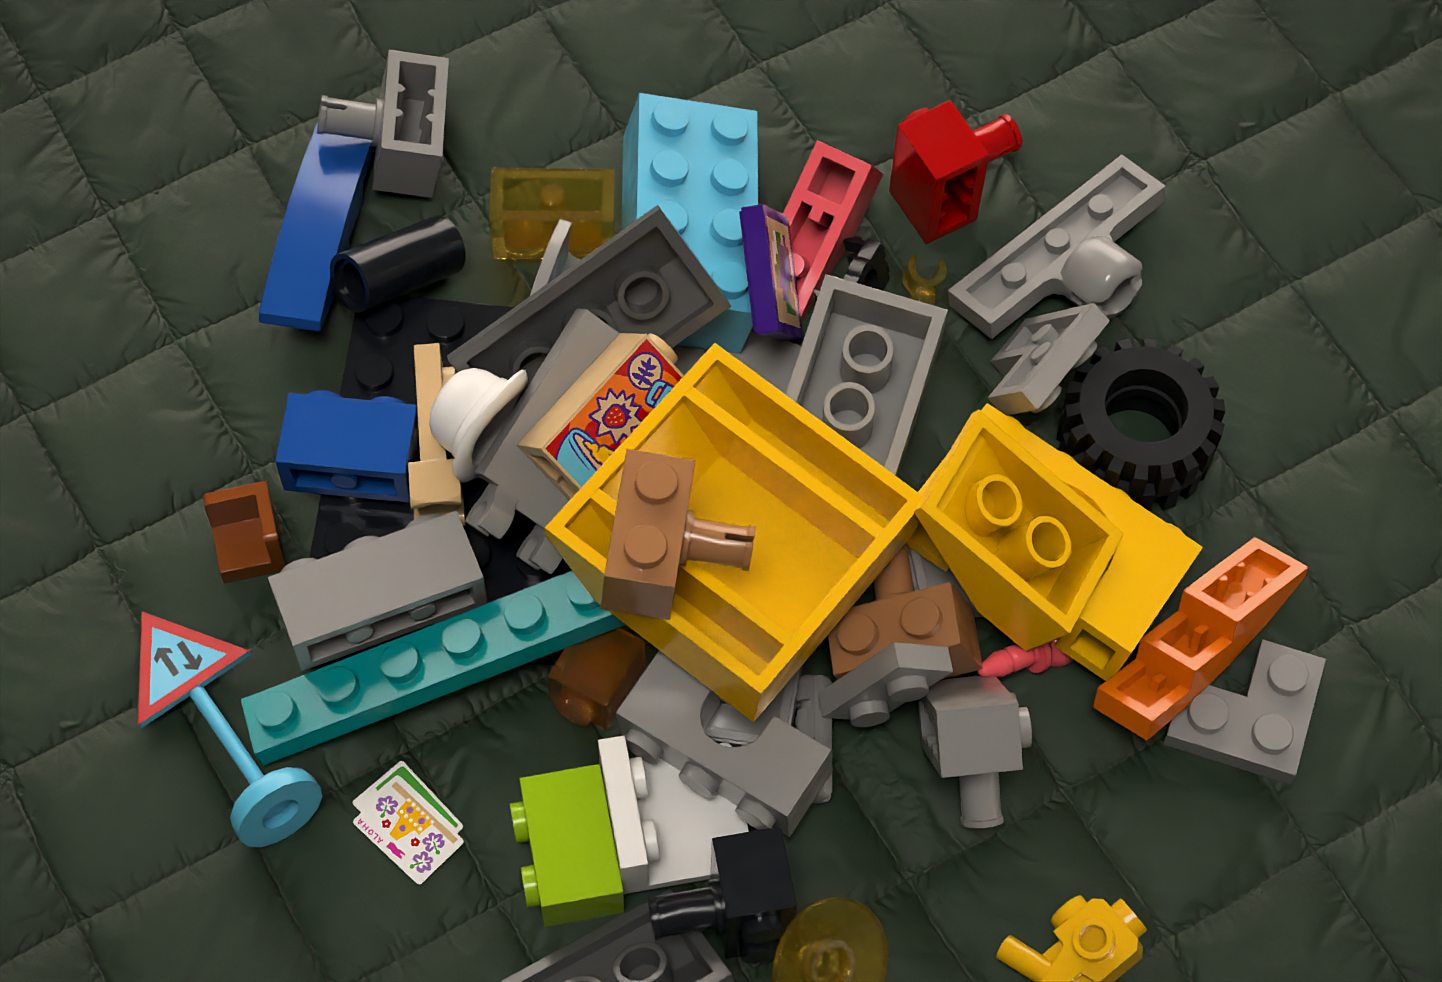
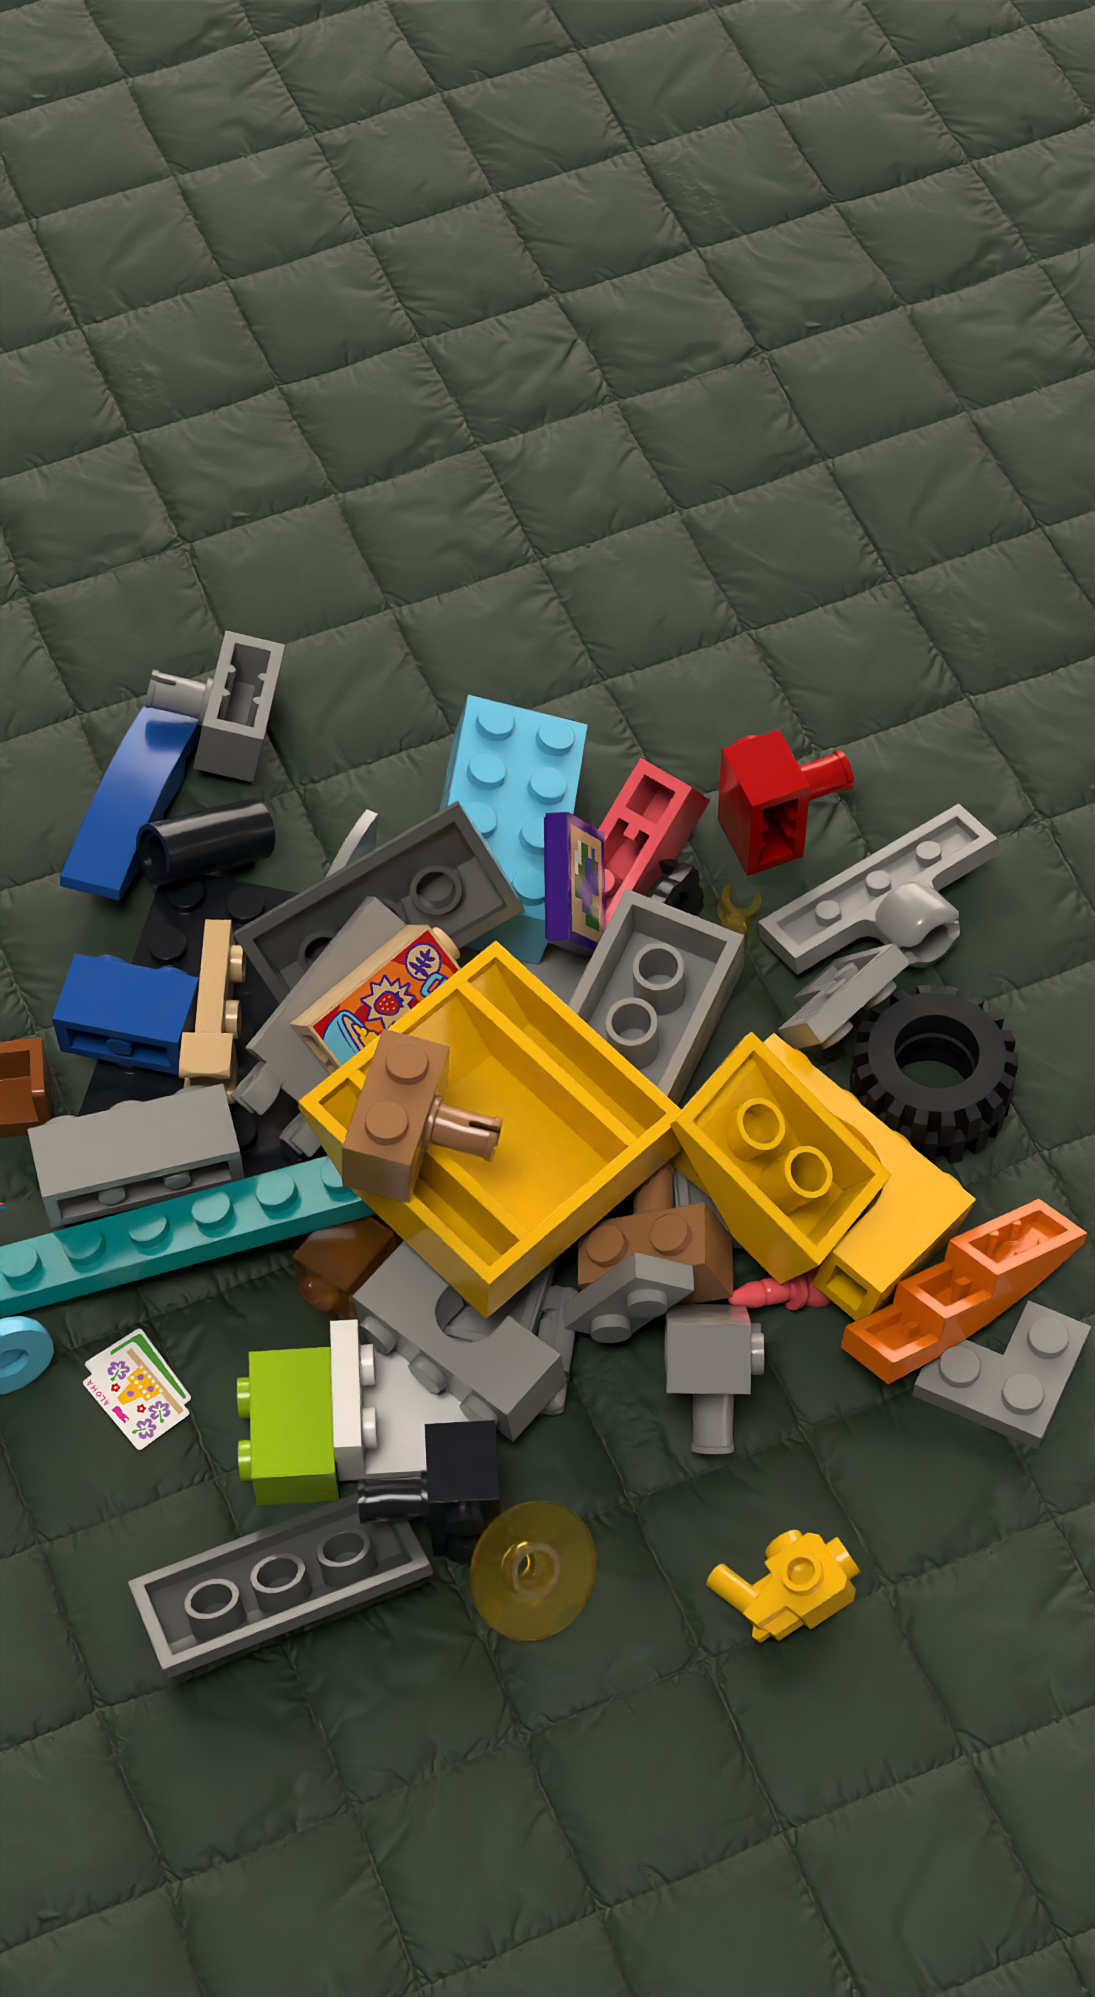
camera: 10 degrees right, 5 degrees down
white hat [429,368,528,483] -> none
clear yellow brick [489,168,616,260] -> none

